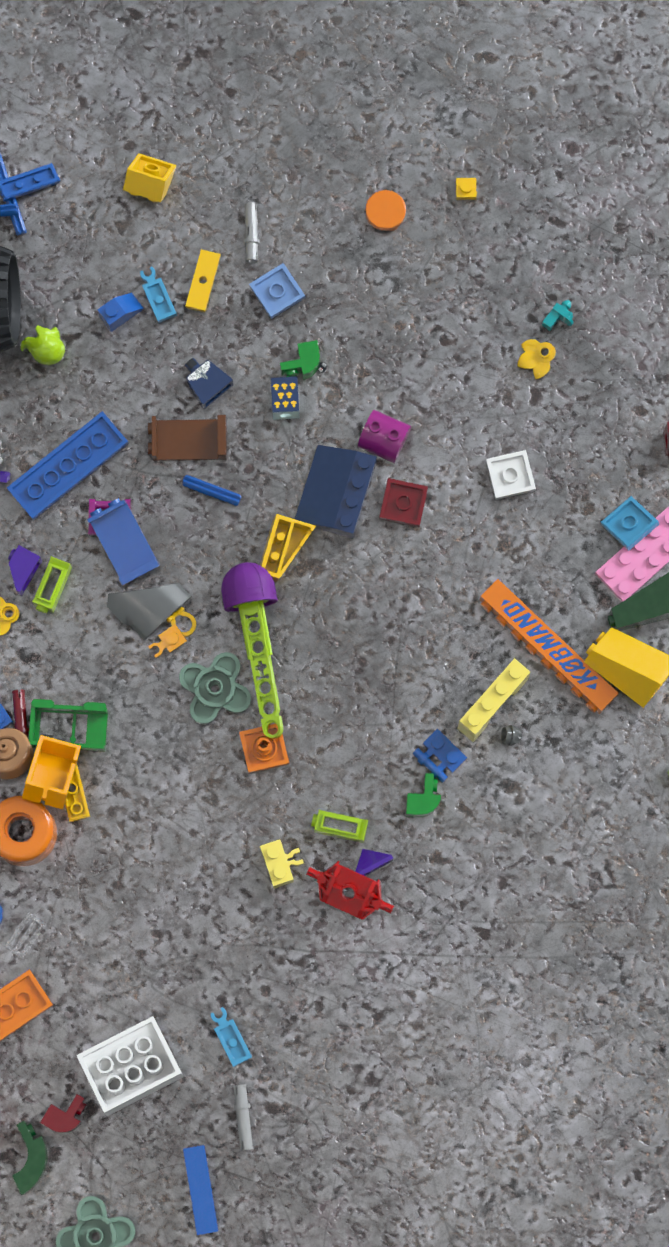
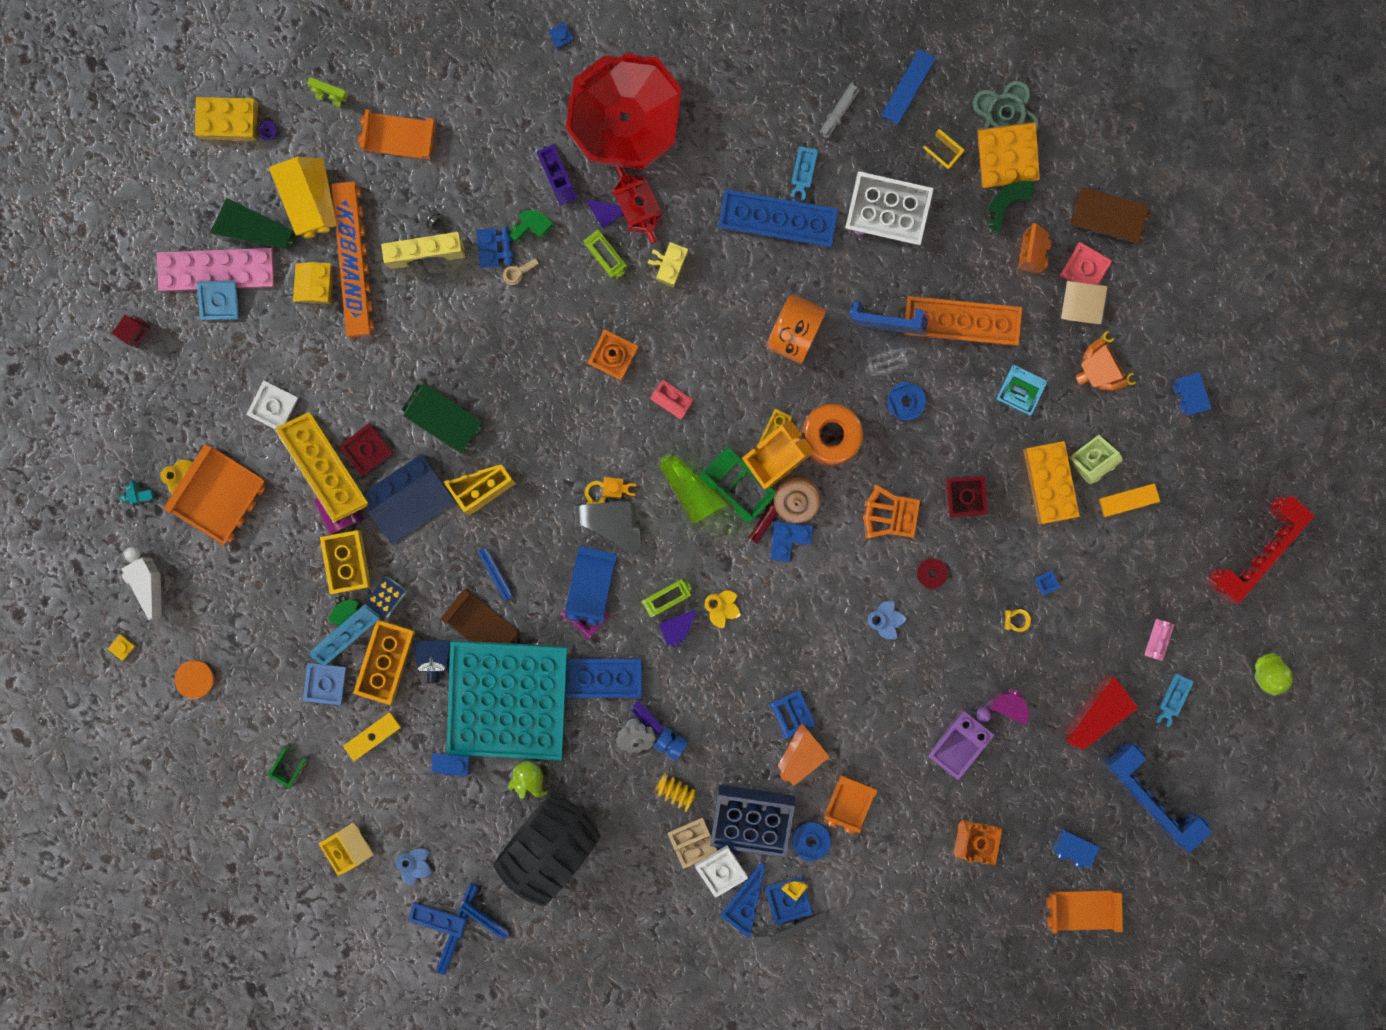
camera: 140 degrees left, 10 degrees up
dark red brick [40,1094,87,1133] -> none
dark azure plate [140,267,177,323] -> none
sand green plant [179,652,251,725] -> none
piece [221,562,283,738] -> none
light grey pin [244,202,260,264] -> none
none -> white slope [122,547,162,620]
none -> orange panel [163,444,267,546]
none -> green piece [267,744,310,788]
none -> yellow plate [275,412,368,523]
none -> yellow slope [293,262,334,304]
none -> dark azure plate [310,604,380,666]
none -> yellow brick [320,530,371,594]
none -> light orange brick [353,619,416,705]
none -> orange panel [358,109,436,160]
none -> medium blue plate [395,848,432,885]
none -> dark green slope [399,381,482,453]
none -> teal plate [446,640,567,760]
none -> tan plate [503,258,539,285]
none -> dark purple slope [536,144,577,206]
none -> blue plate [548,22,574,49]
none -> red windscreen [565,53,682,170]
none -> coral slope [650,380,694,419]
none -> clear neon green slope [658,454,727,525]
none -> blue plate [718,189,838,247]
none -> orange piece [767,294,827,365]
none -> blue panel [850,301,929,335]
none -> yellow piece [920,129,964,174]
none -> light orange plate [977,122,1040,188]

